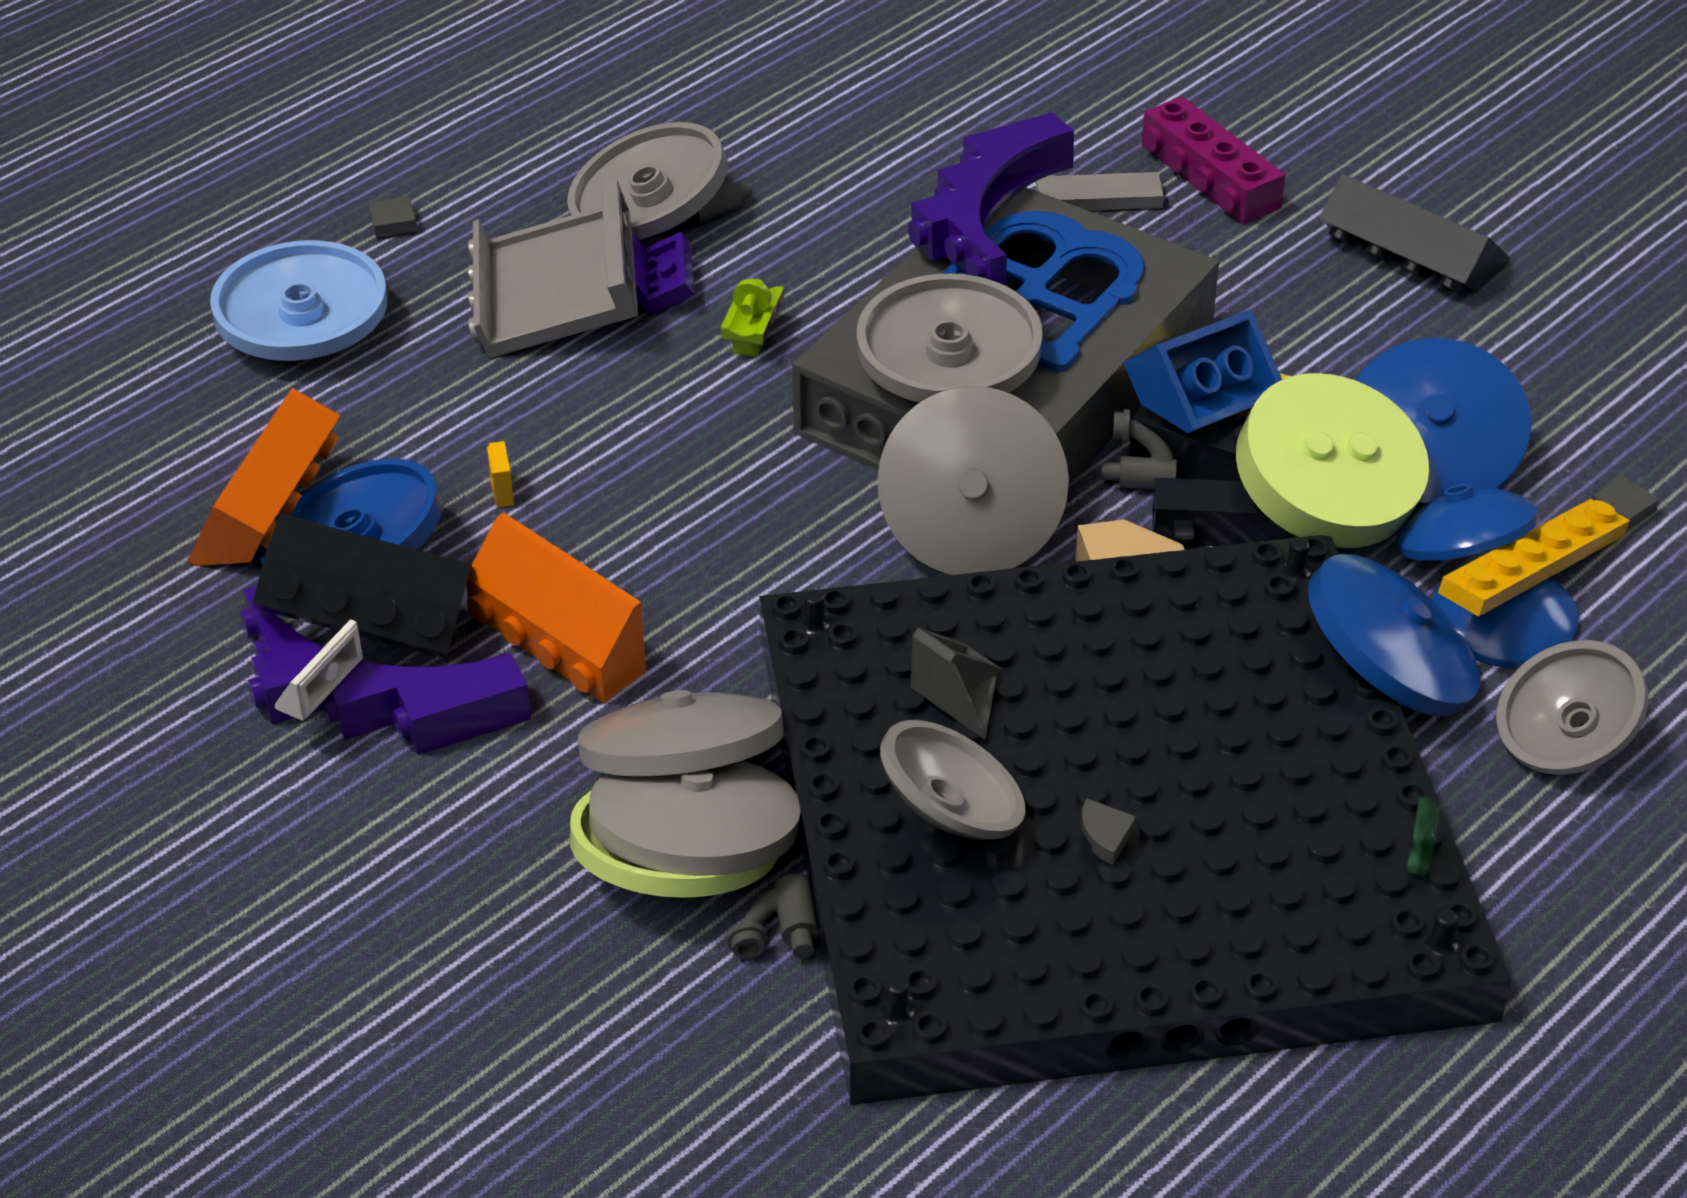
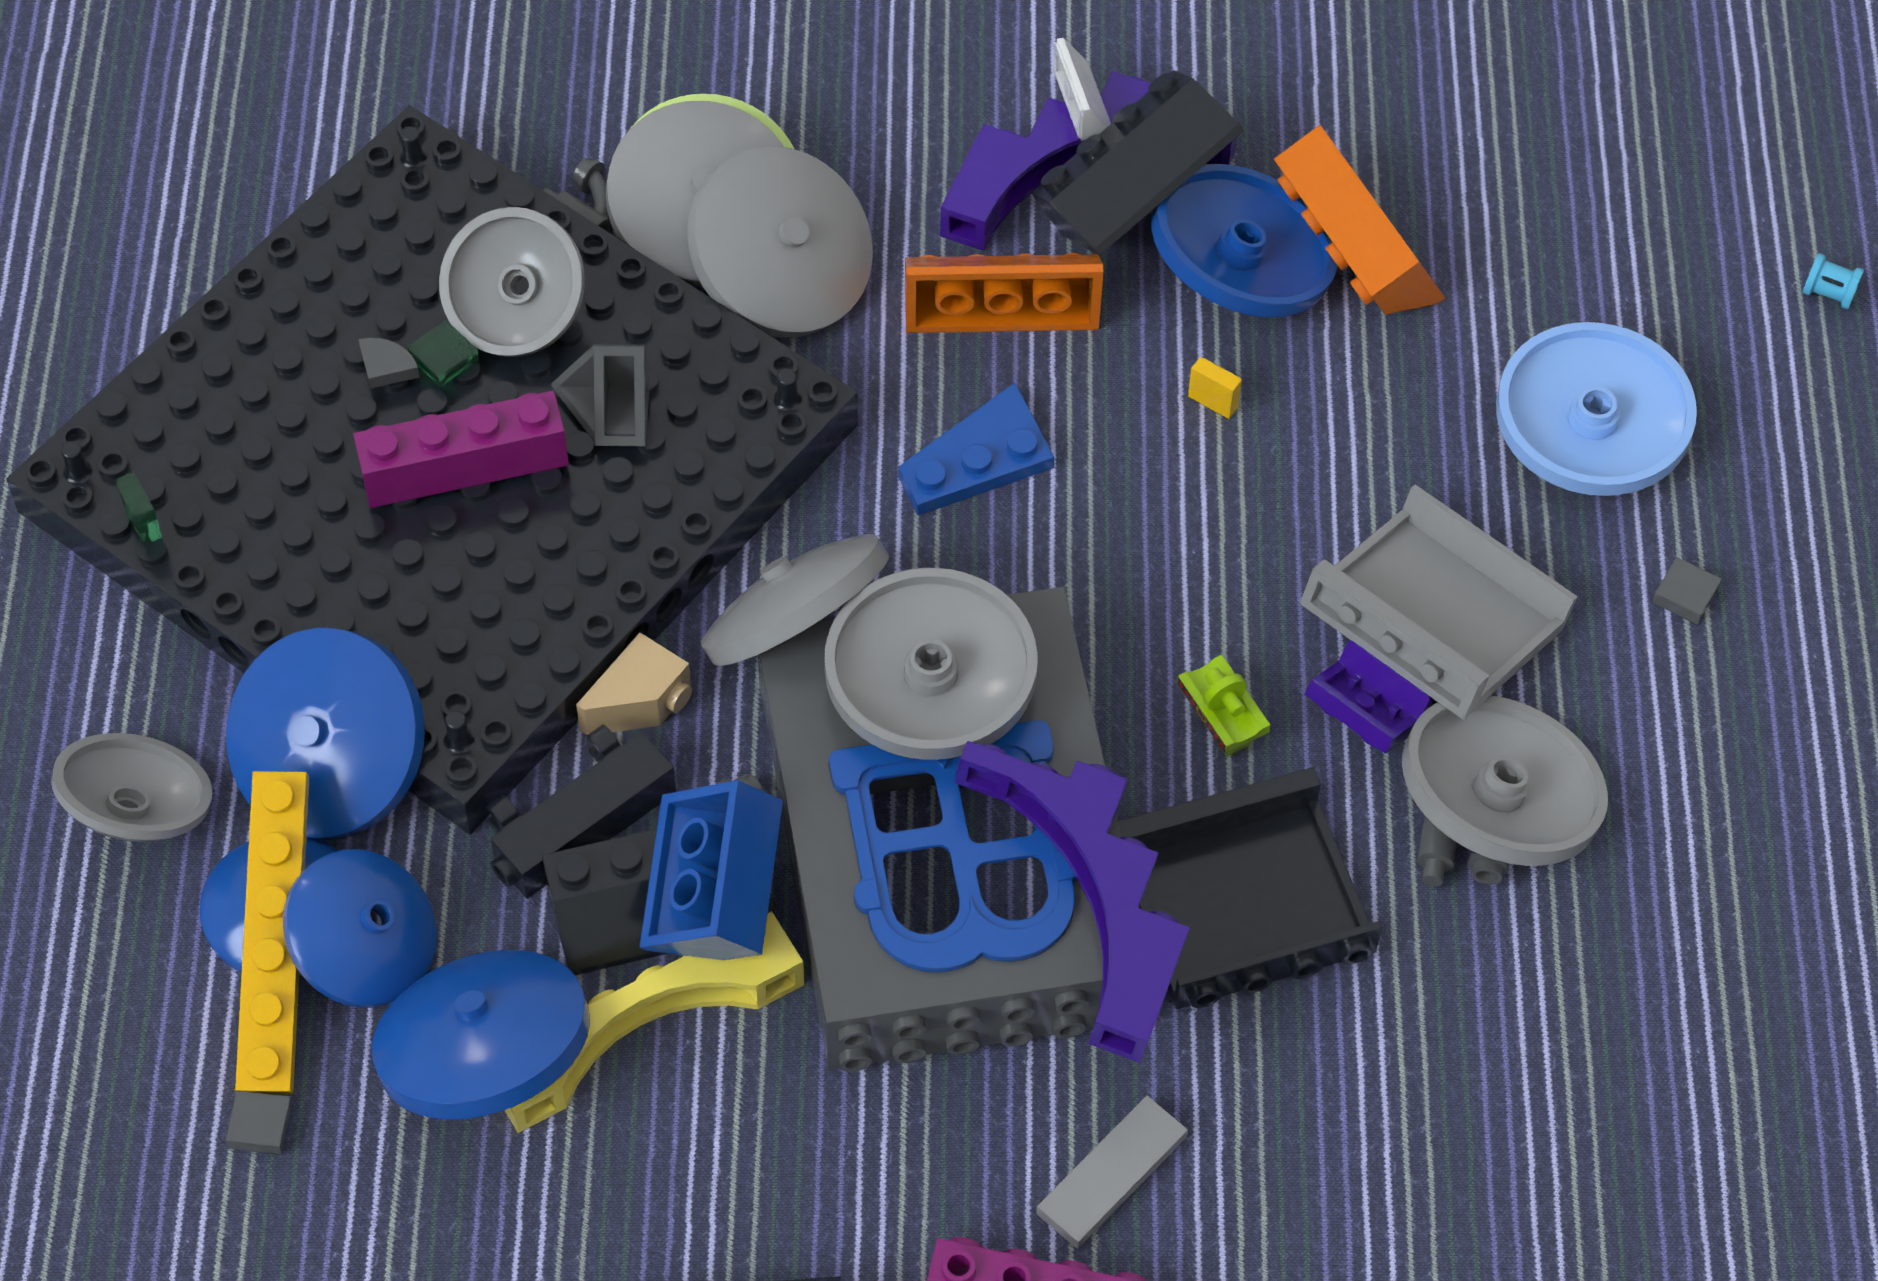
camera: 135 degrees right, 15 degrees up
yellowish green brick [1236,373,1429,548] -> none
none -> magenta brick [353,390,569,508]
none -> clear green tile [407,320,479,387]
none -> blue wing [898,383,1055,516]
none -> black panel [1118,767,1382,1010]
none -> medium azure bush [1802,253,1864,310]

